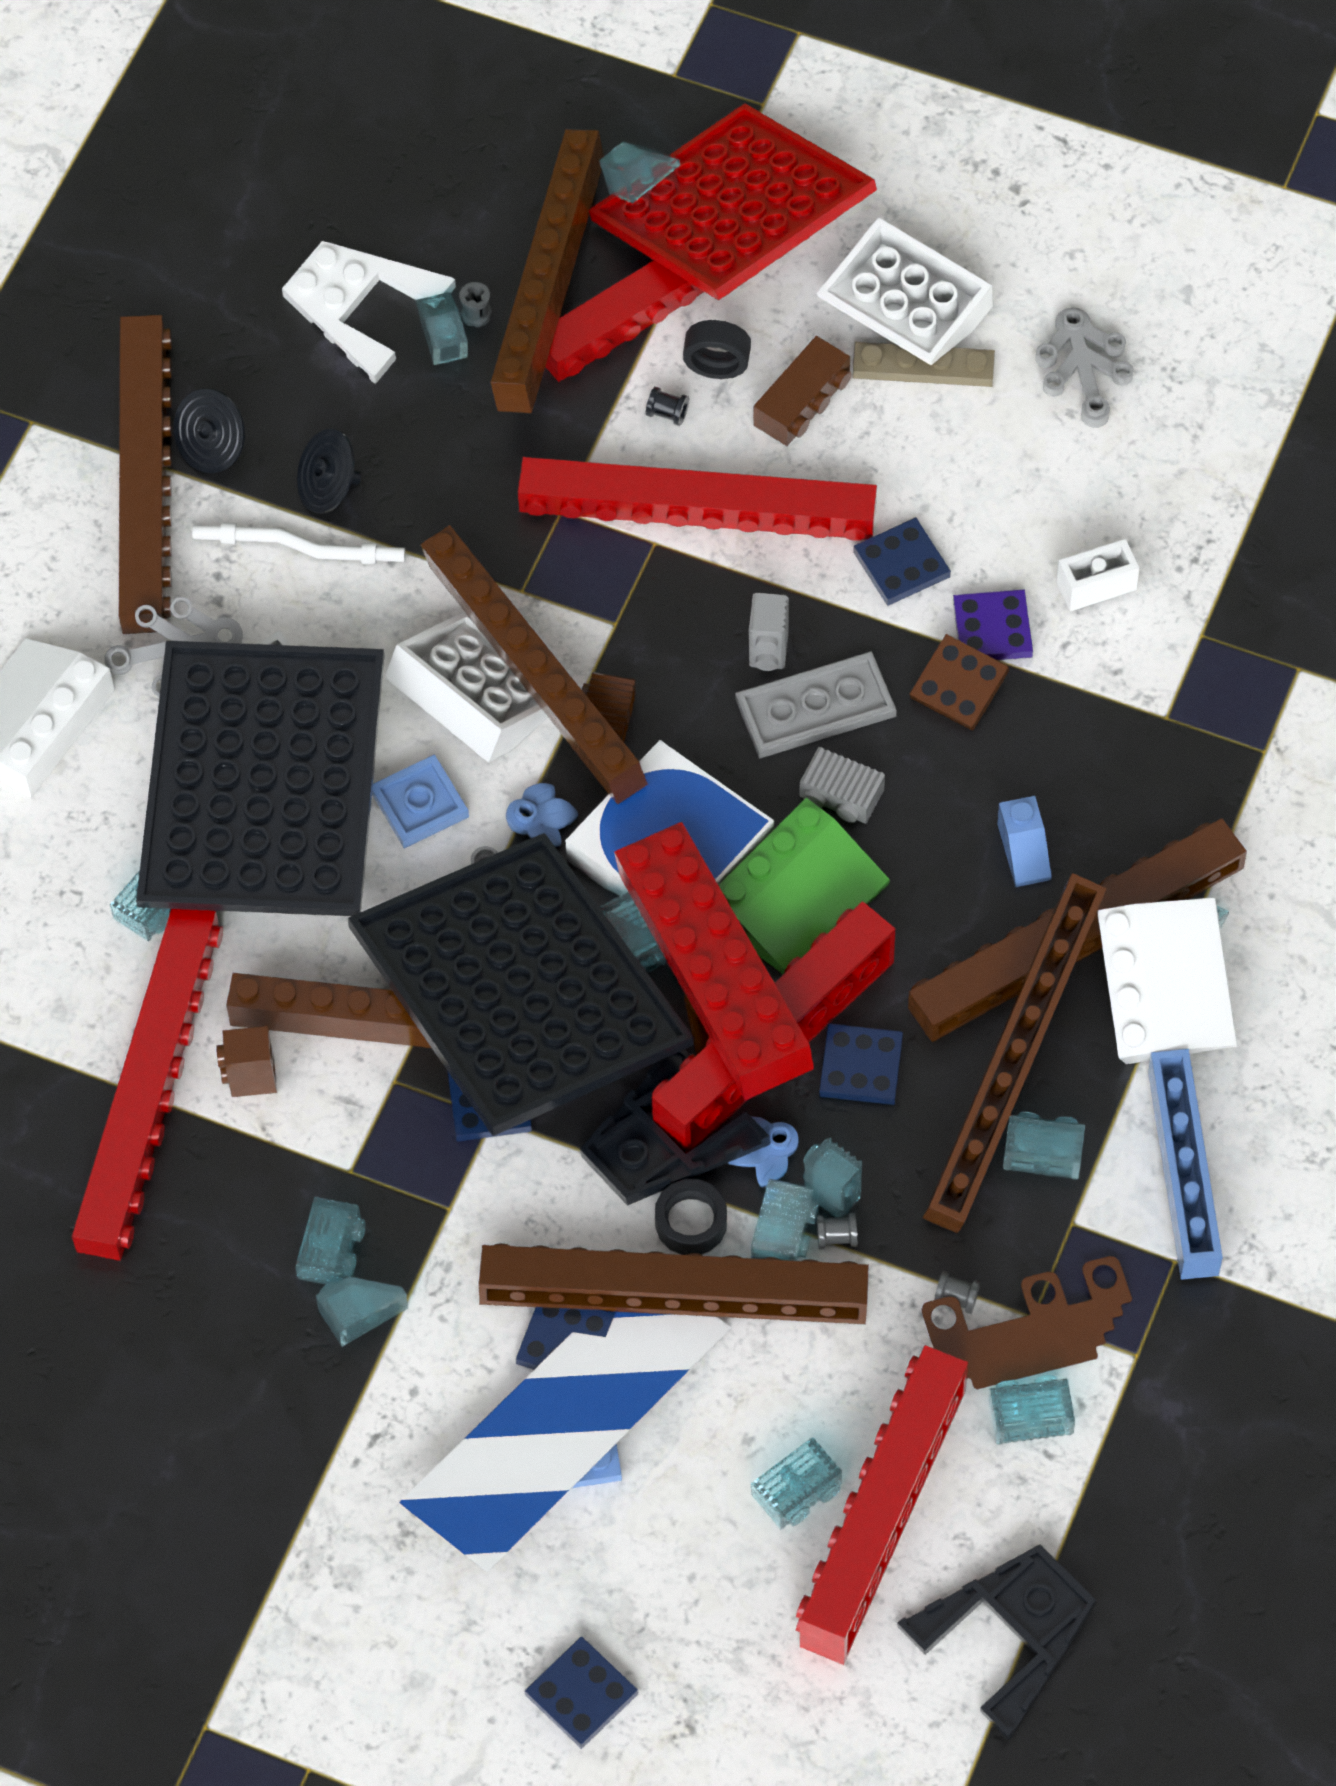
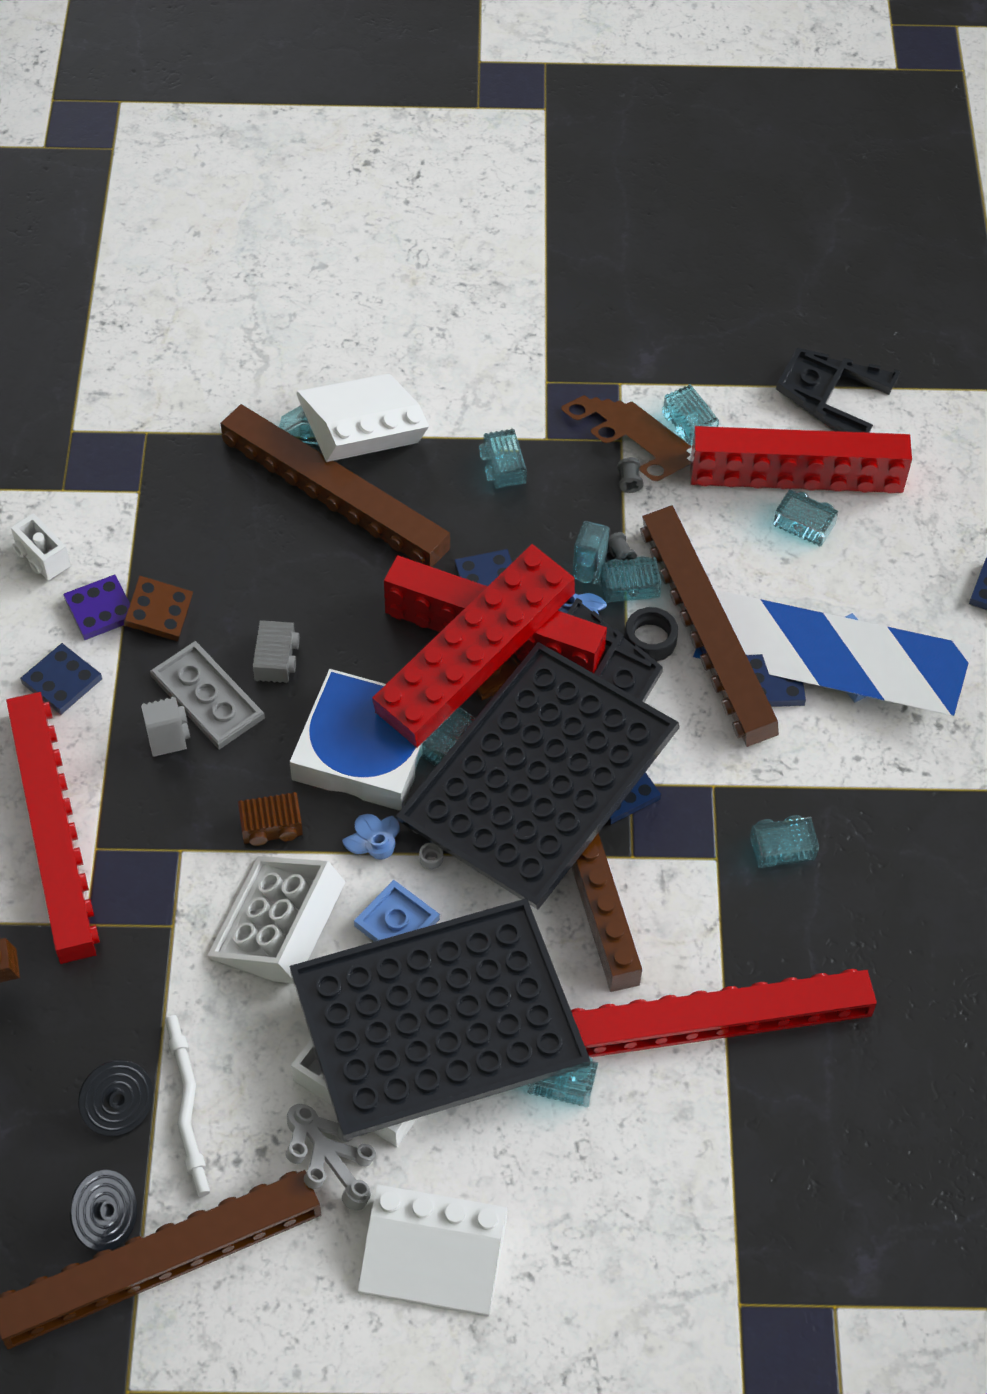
camera: 115 degrees left, 5 degrees down
reddish brown brick [216,1026,277,1097] -> none
clear light blue slope [316,1276,408,1347] -> none
reddish brown brick [420,525,648,805] -> none
bright green slope [719,797,890,974] -> none
reddish brown brick [923,873,1107,1234] -> none
medium blue slope [997,796,1052,887] -> none
medium blue brick [1148,1049,1223,1280] -> none

